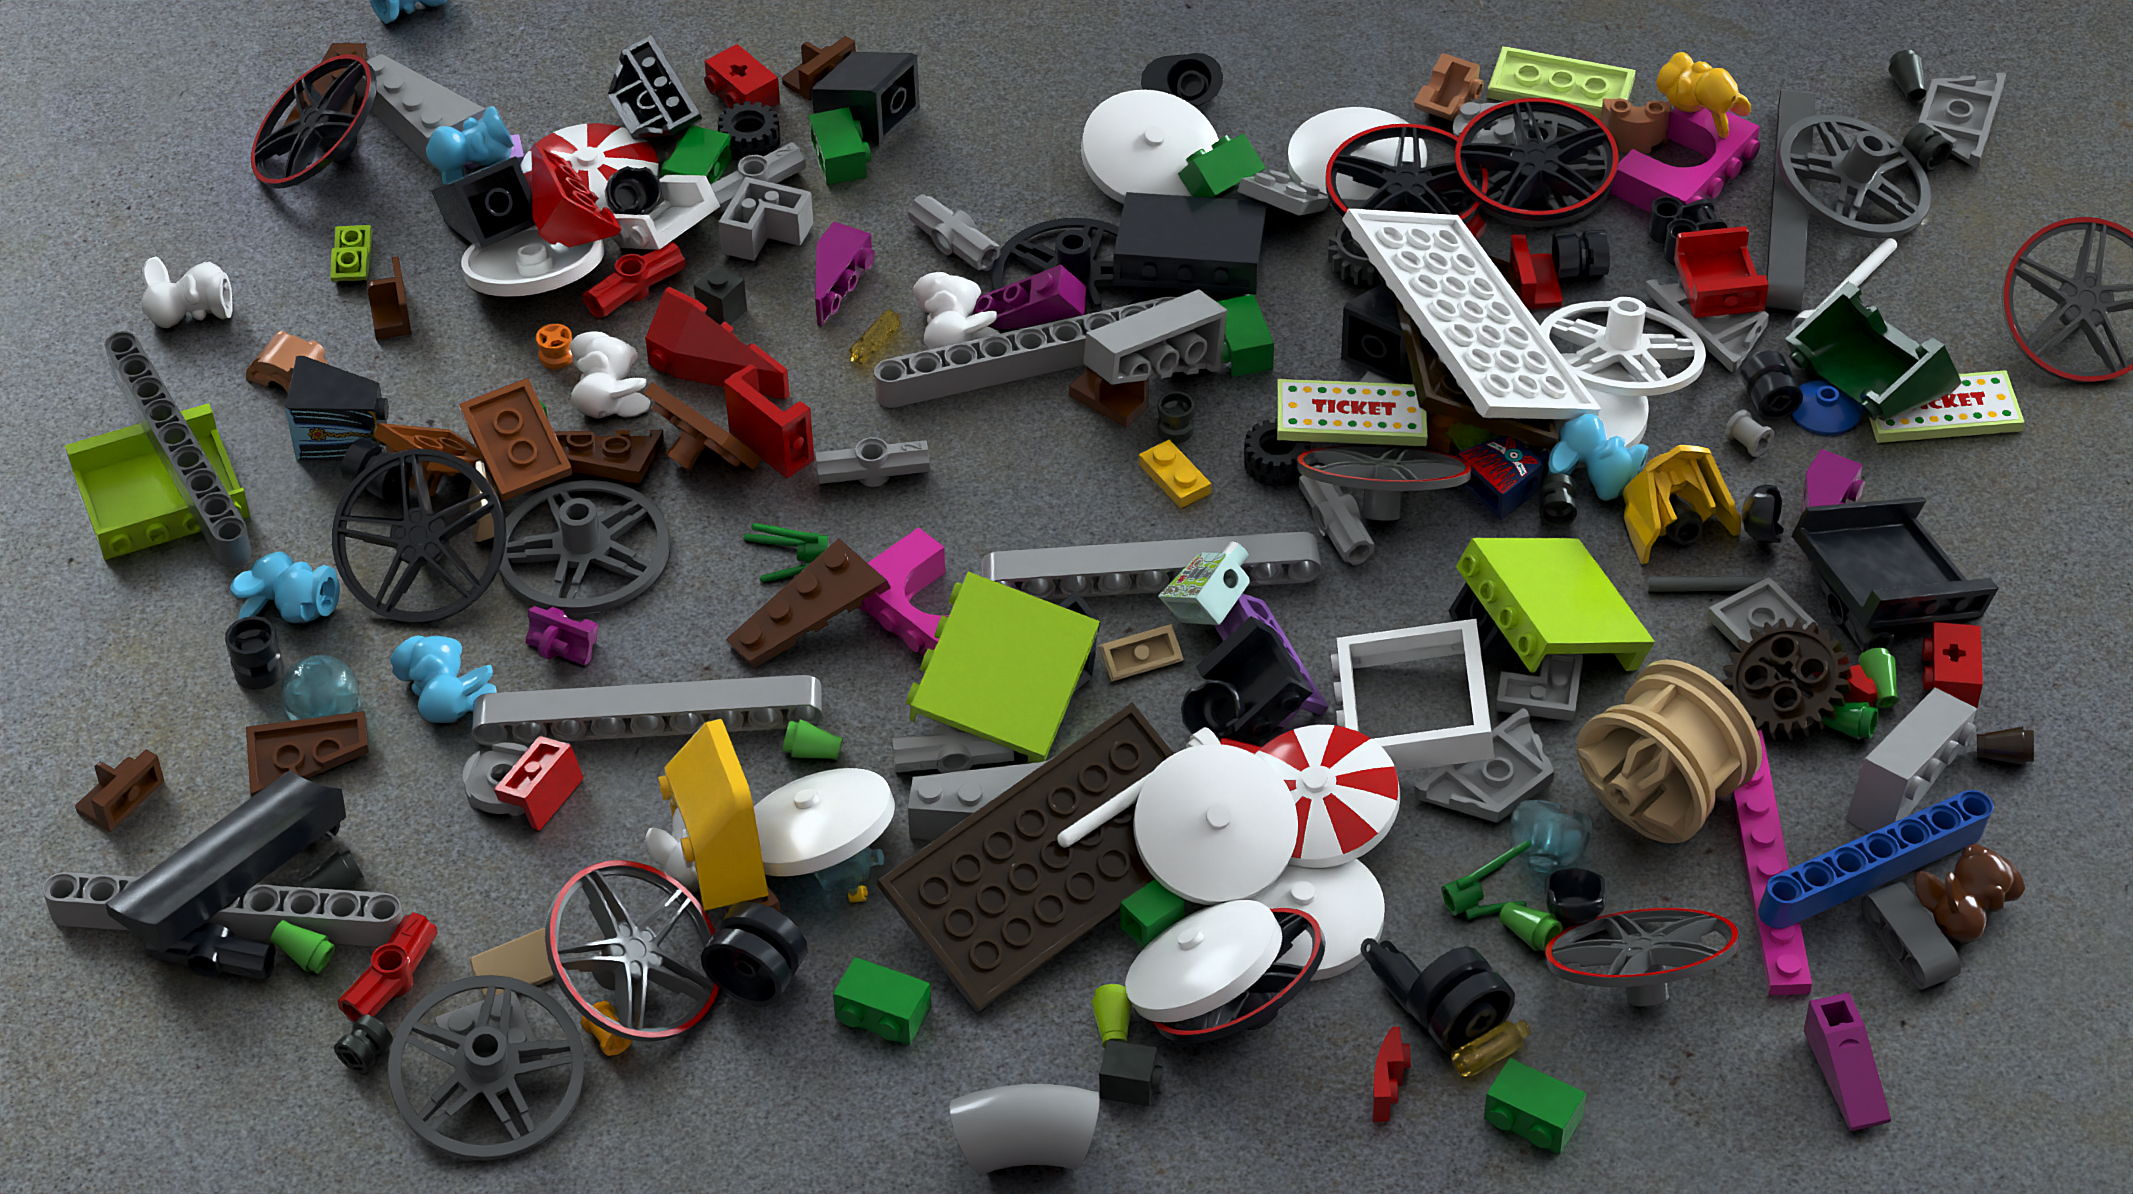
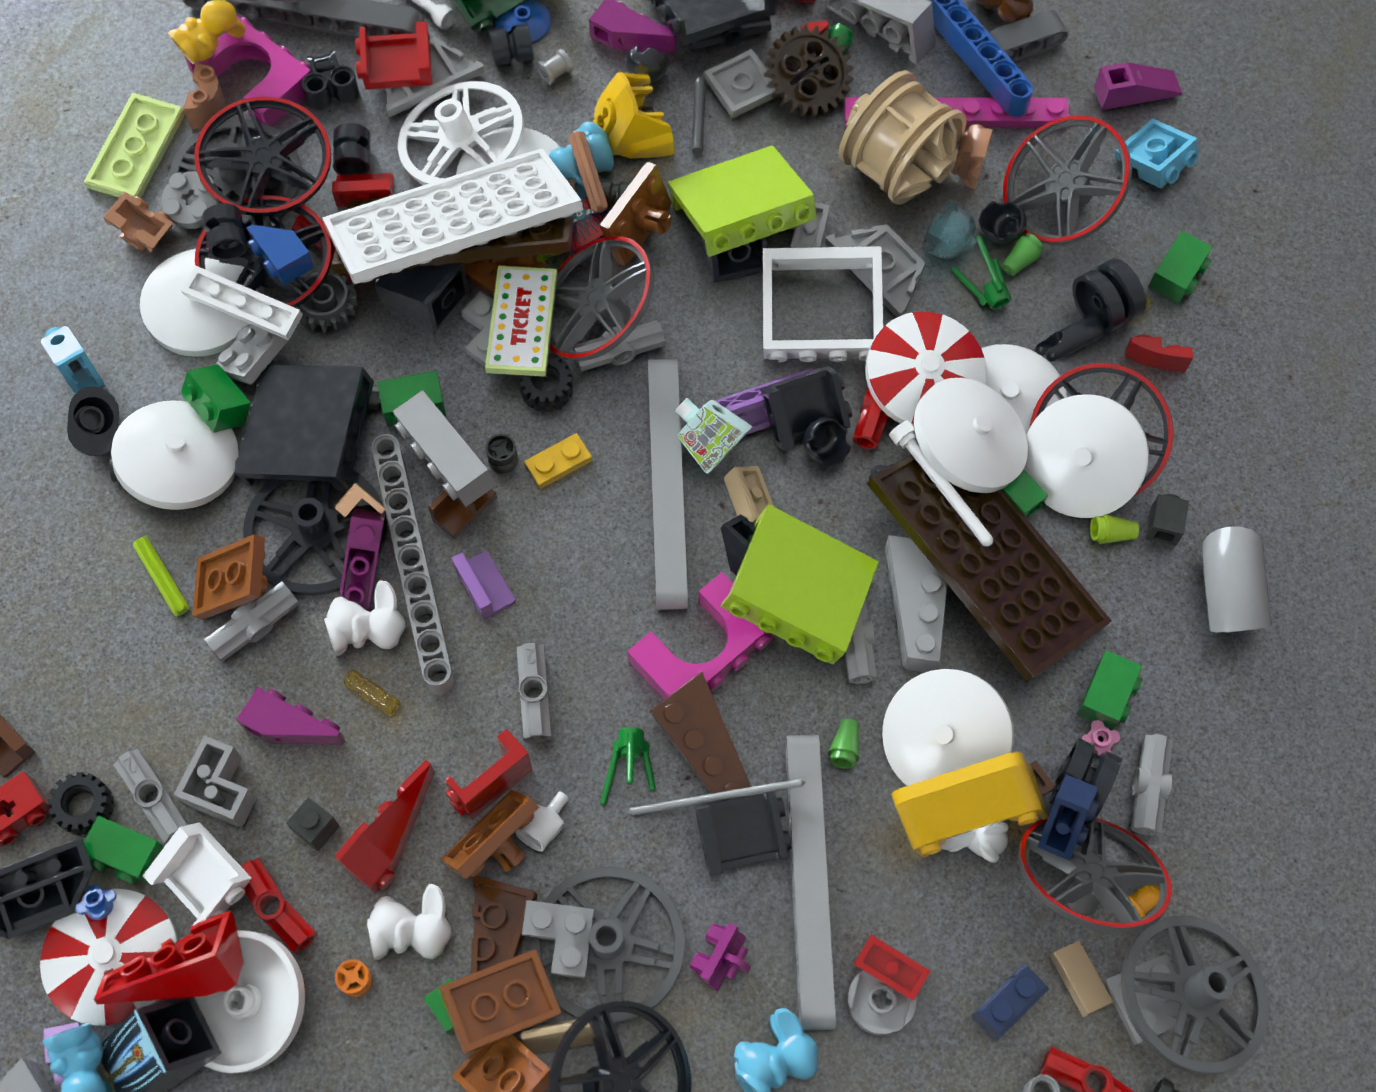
camera: 90 degrees left, 20 degrees up
black hair [604,166,662,215] -> none
green brick [808,107,871,185] -> none
black slope [811,52,920,145] -> none
bright green cone [1858,648,1899,709] -> none
none -> medium azure torso [41,326,105,394]
none -> blue plate [75,885,116,920]
none -> lime axle [133,536,190,617]
none -> white plate [181,265,303,340]
none -> dark orange plate [192,534,267,620]
none -> black wheel [202,203,248,260]
none -> blue slope [247,225,314,285]
none -> light nougat panel [335,482,386,517]
none -> medium lavender panel [451,551,515,620]
none -> white piece [516,792,569,852]
none -> light grey plate [522,900,594,979]
none -> nougat axle [569,131,608,213]
none -> dark orange plate [599,162,672,266]
none -> light grey axle [628,779,806,816]
none -> black panel [695,792,792,875]
none -> nougat cylinder [952,124,993,190]
none -> dark blue brick [971,963,1049,1041]
none -> dark blue brick [1037,774,1099,860]
none -> bright pink plate [1082,720,1120,756]
none -> medium azure plate [1115,118,1199,188]
none -> light grey piece [1131,734,1173,836]

